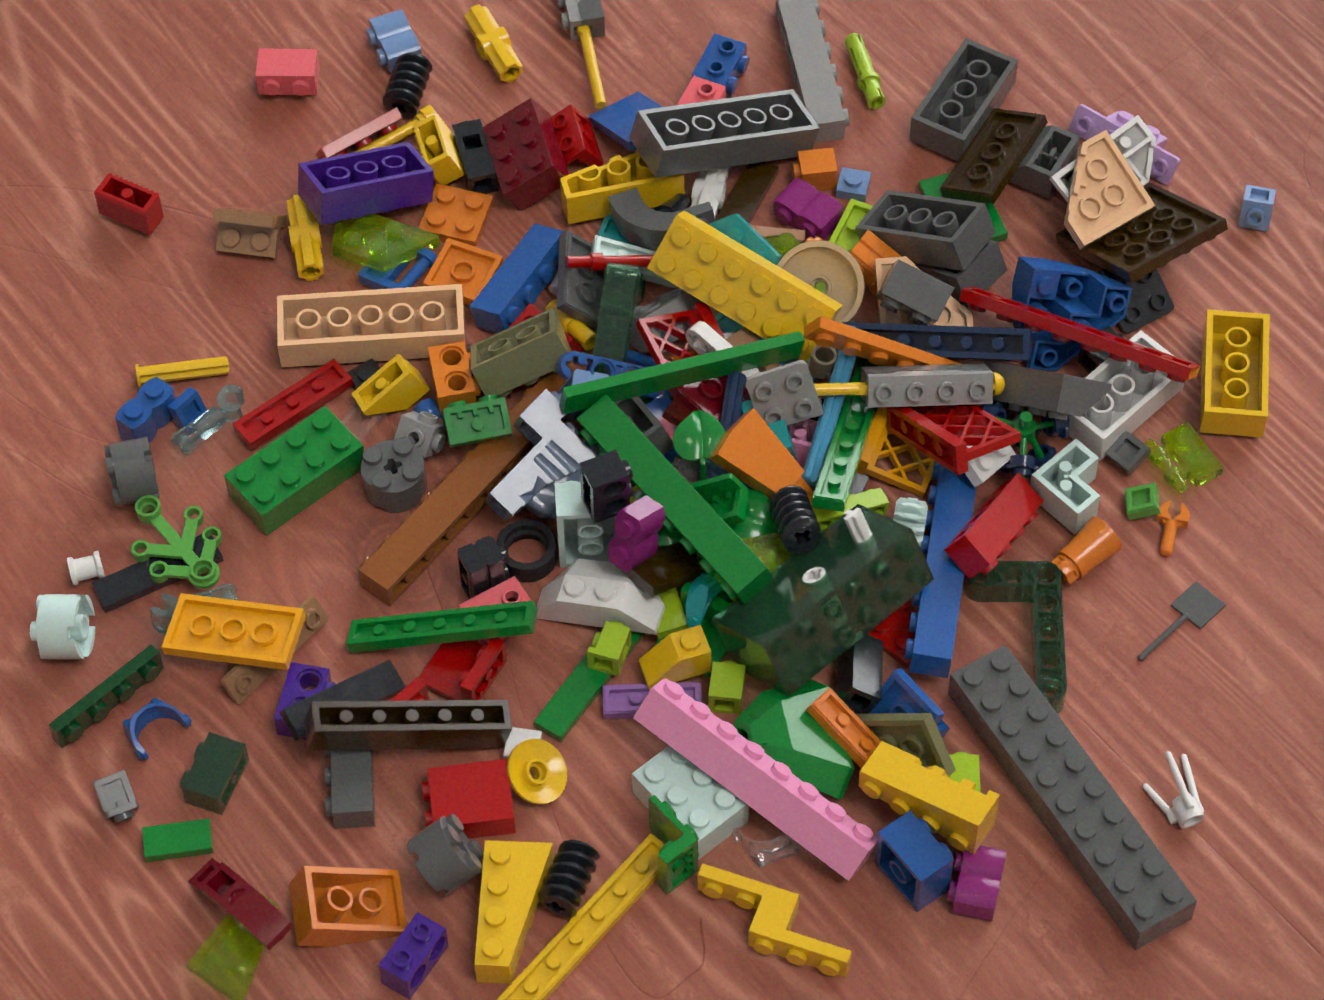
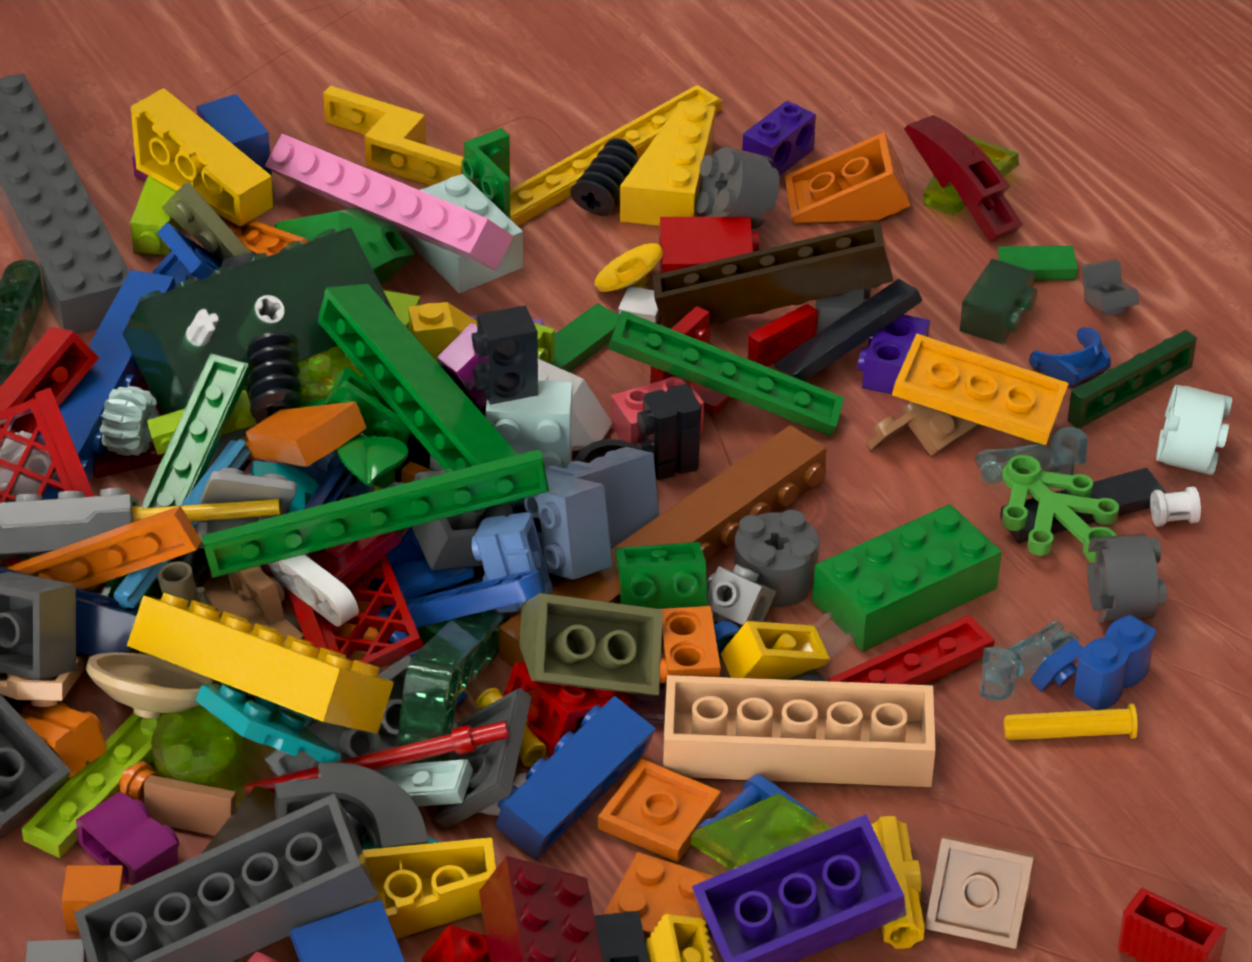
camera: 175 degrees left, 15 degrees down
medium blue plate [836,167,871,202] -> none

